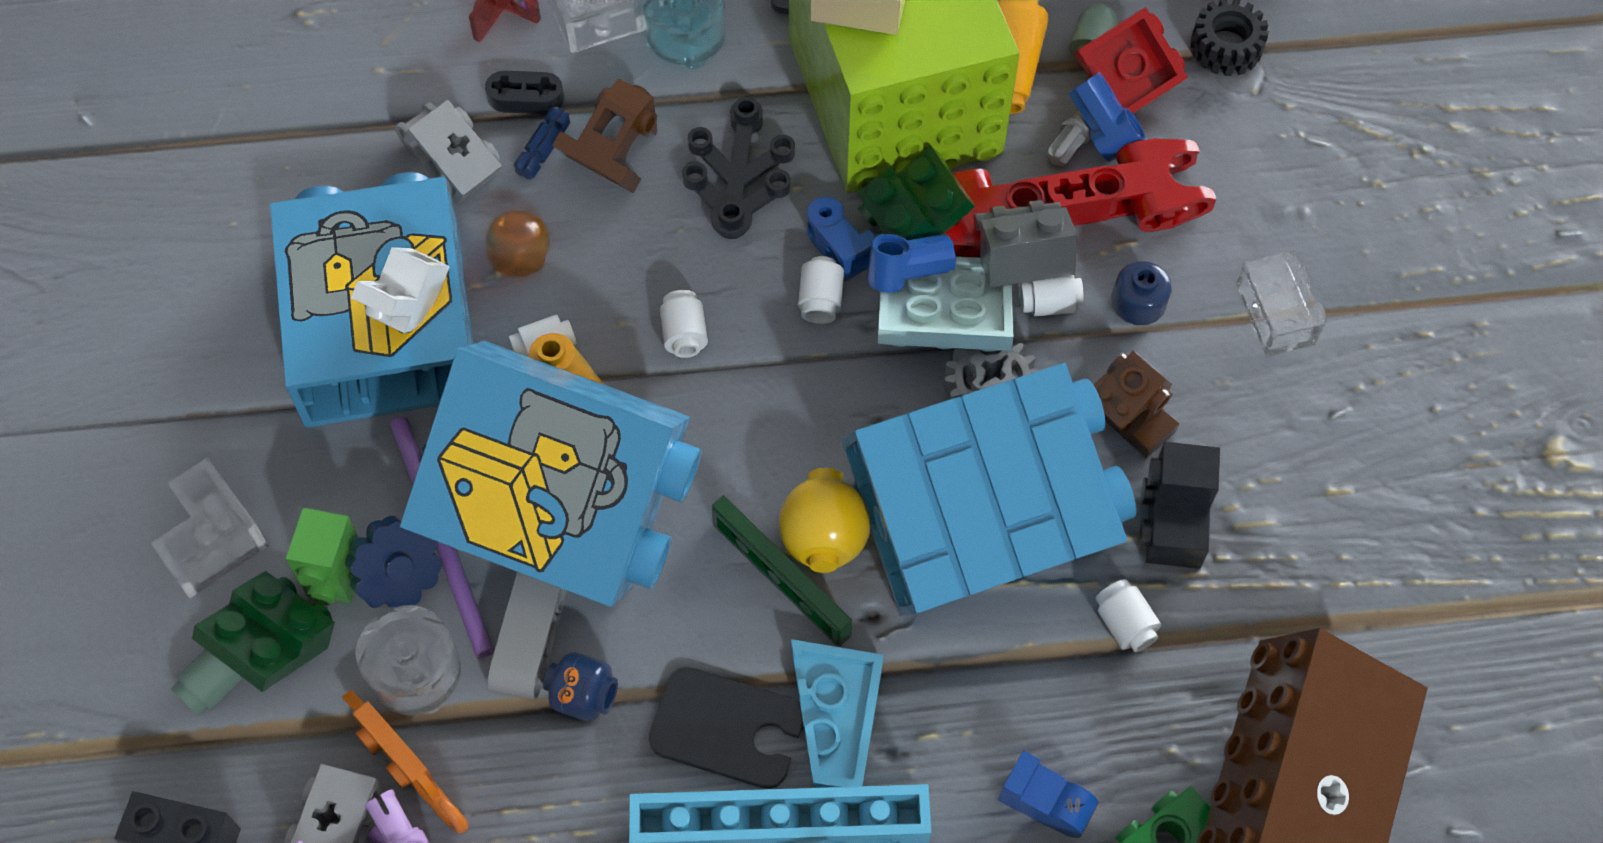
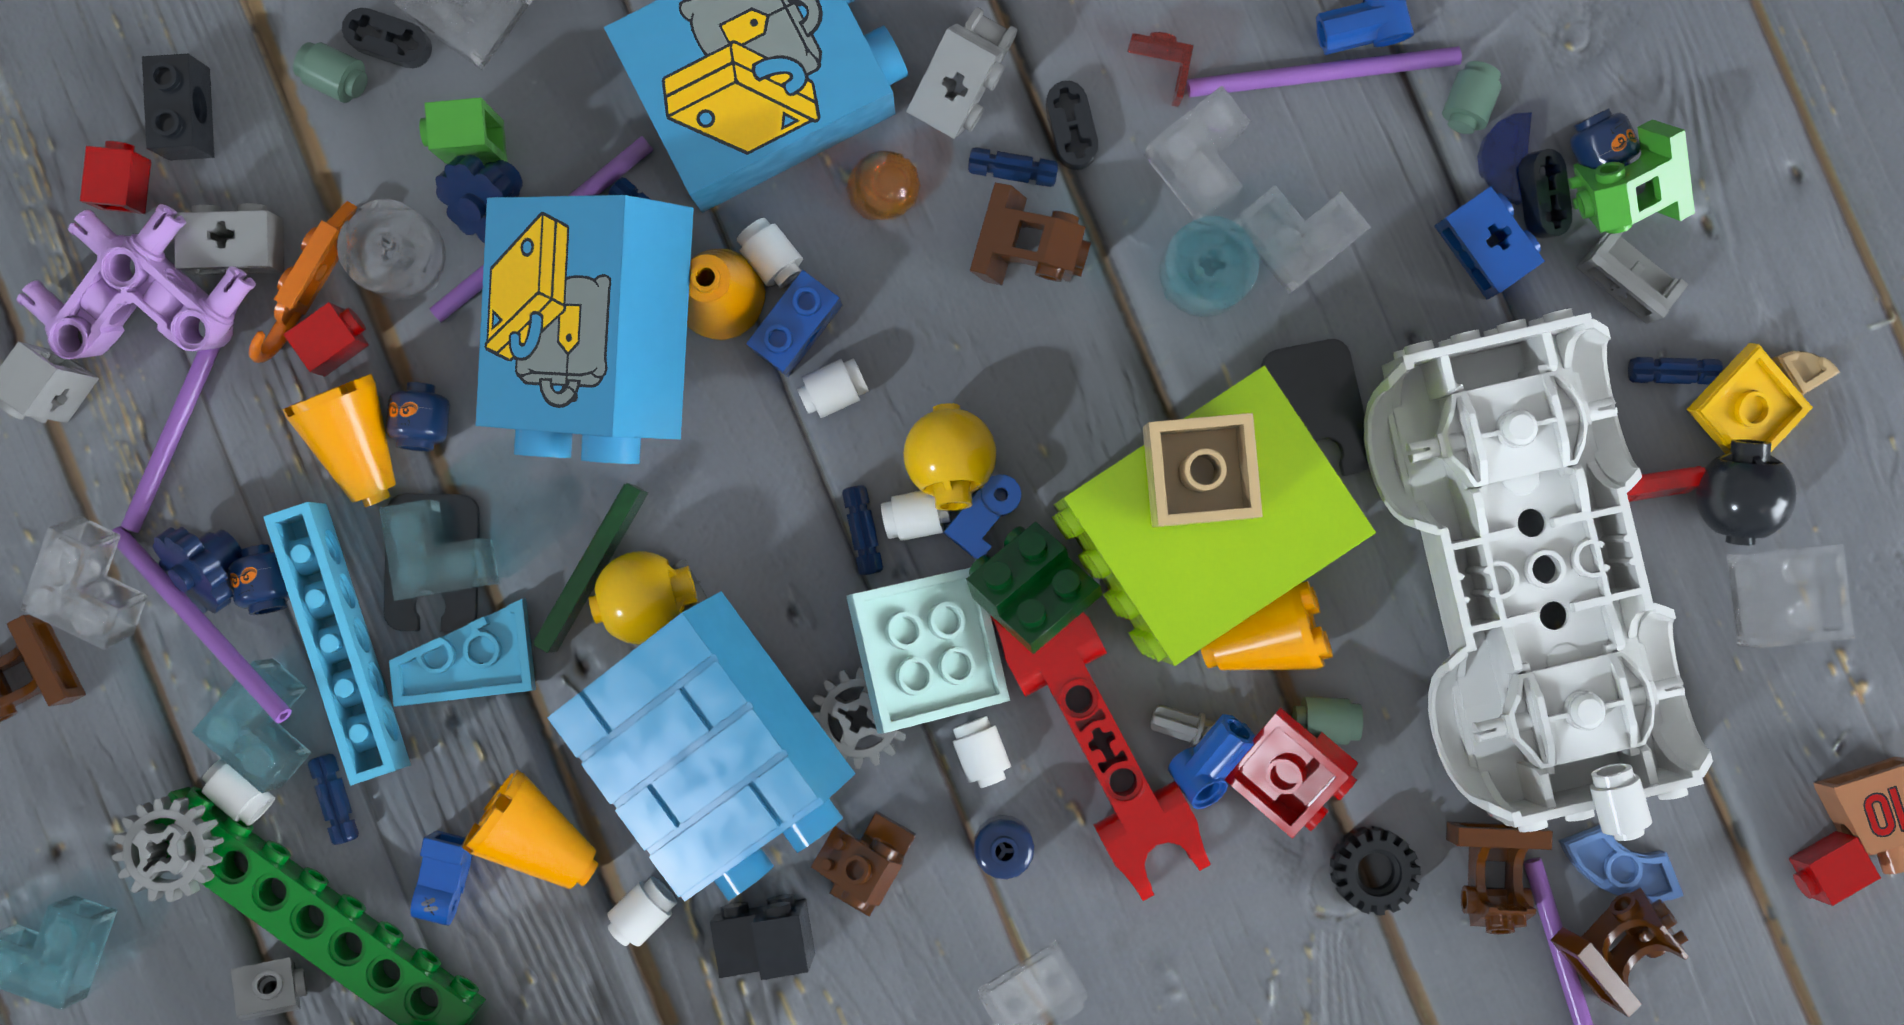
camera: 75 degrees right, 25 degrees up
dark green plate [192,570,335,692] -> none
white brick [351,247,450,333] -> none
light grey beam [487,572,567,700] -> none
black plant [682,97,795,239] -> none
blue piece [867,234,957,292] -> none
dark grey brick [974,200,1077,288] -> none
none -> light orange cone [282,373,396,507]
none -> red brick [283,302,369,377]
none -> black beam [342,8,432,69]
none -> clear light blue brick [379,500,500,601]
none -> light orange cone [461,770,599,889]
none -> blue brick [746,270,843,377]
none -> dark blue axle [842,485,883,576]
none -> yellow brick [903,403,996,511]

